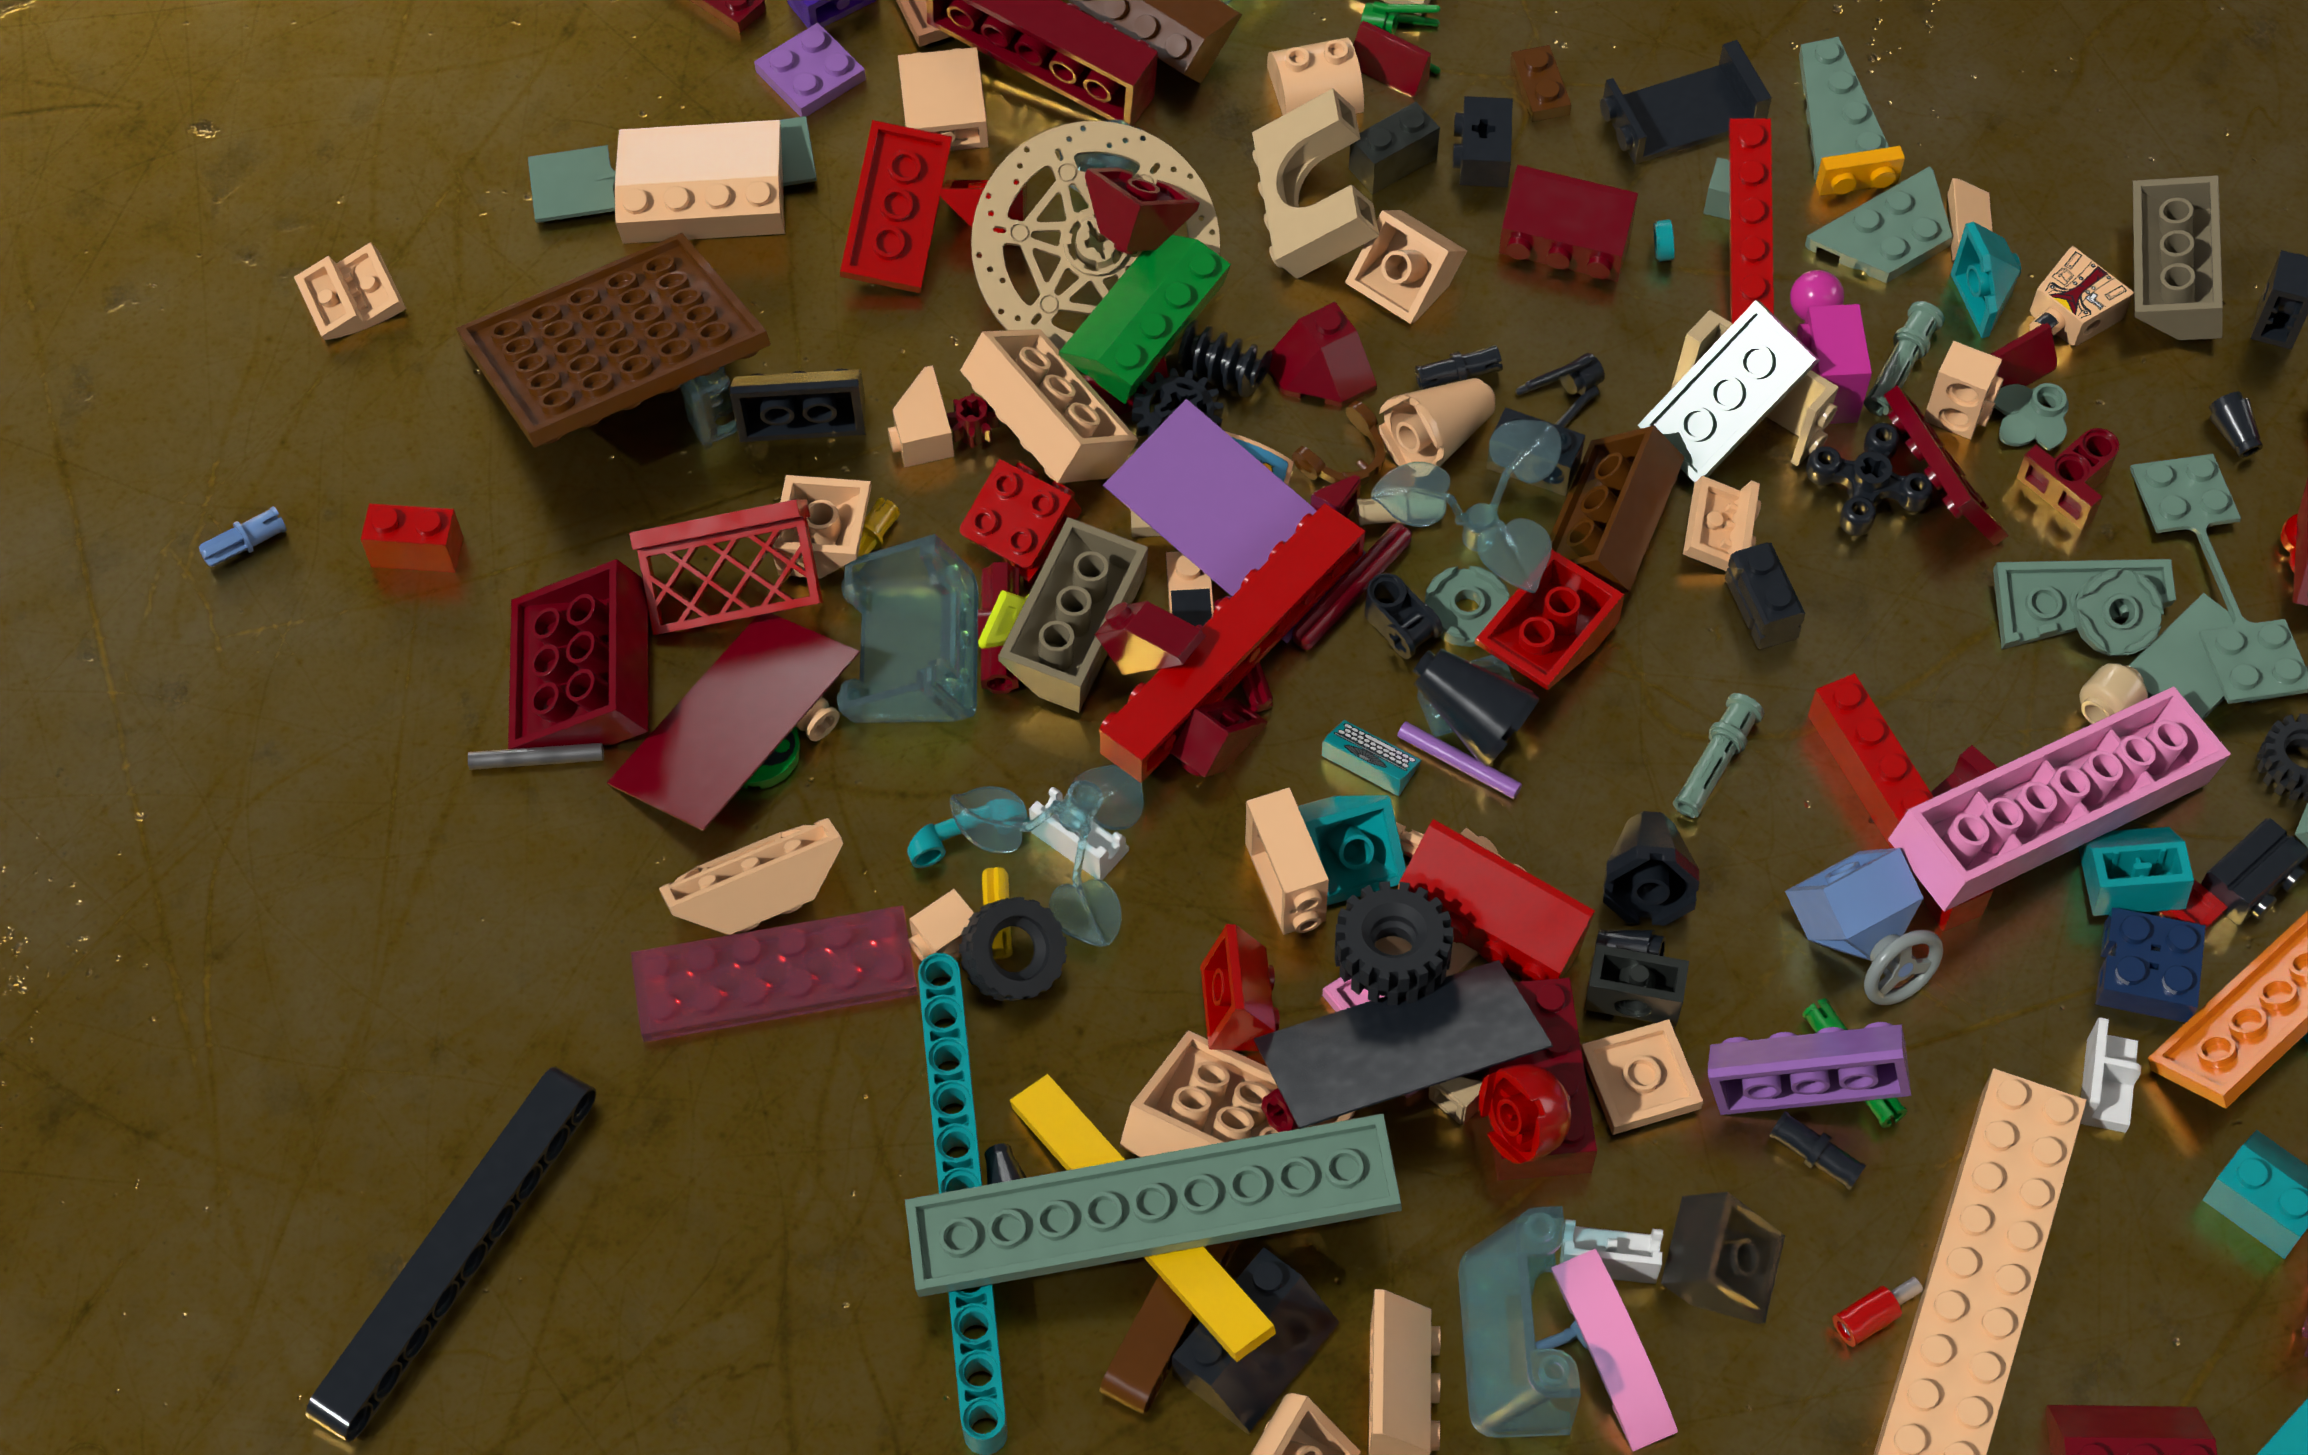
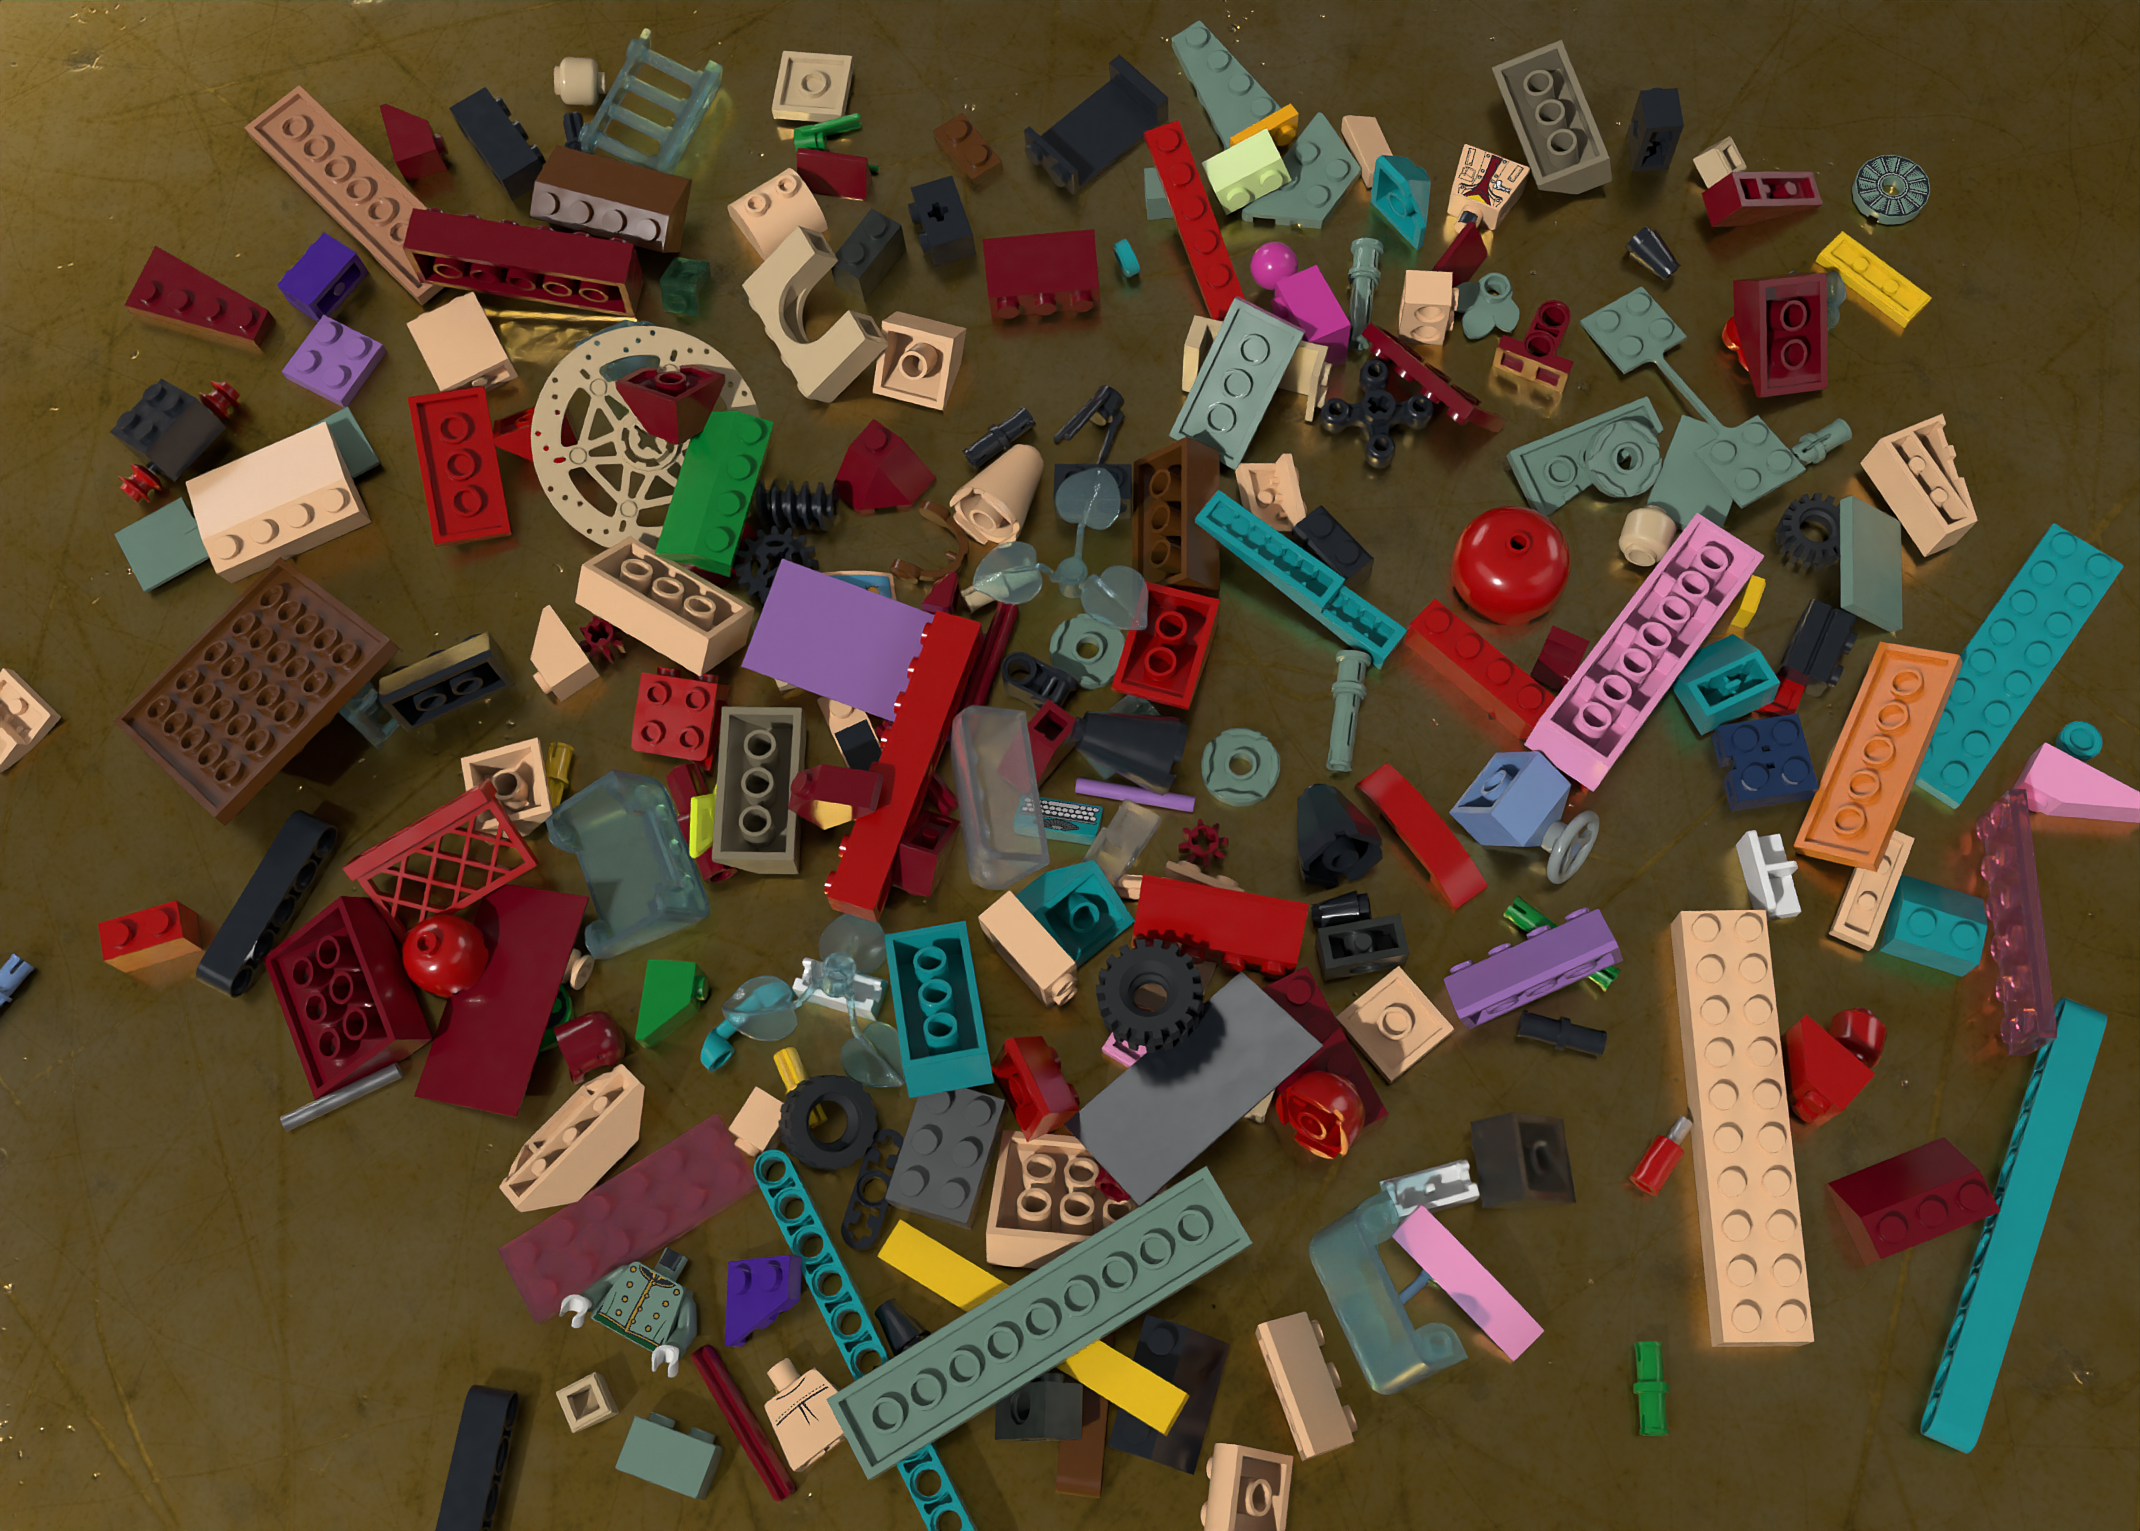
camera: 15 degrees left, 10 degrees up
none -> black brick [110,378,241,503]
none -> black beam [196,810,338,998]
none -> red cylinder [402,914,489,998]
none -> dark red helmet [554,1011,626,1085]
none -> tan slope [556,1372,619,1433]
none -> sand green torso [559,1247,697,1378]
none -> sand green brick [615,1412,725,1500]
none -> green slope [635,959,709,1049]
none -> clear green bracket [660,257,711,316]
none -> dark red axle [691,1344,796,1503]
none -> dark purple wing [725,1255,802,1347]
none -> light nougat torso [764,1358,846,1473]
none -> black beam [841,1129,904,1252]
none -> teal brick [884,921,994,1098]
none -> dark grey brick [885,1088,1009,1230]
none -> clear windscreen [950,705,1050,890]
none -> pearl dark grey brick [995,1373,1083,1442]
none -> dark red slope [1000,699,1076,797]
none -> clear slope [1082,799,1162,881]
none -> dark red gear [1178,819,1229,872]
none -> teal slope [1195,490,1407,670]
none -> yellowish green brick [1201,128,1292,215]
none -> sand green tile [1201,728,1280,807]
none -> red slope [1355,763,1488,911]
none -> red cylinder [1450,506,1571,626]
none -> yellow tile [1731,575,1766,629]
none -> red slope [1780,1014,1875,1127]
none -> red head [1828,1007,1888,1069]
none -> light nougat plate [1829,830,1915,951]

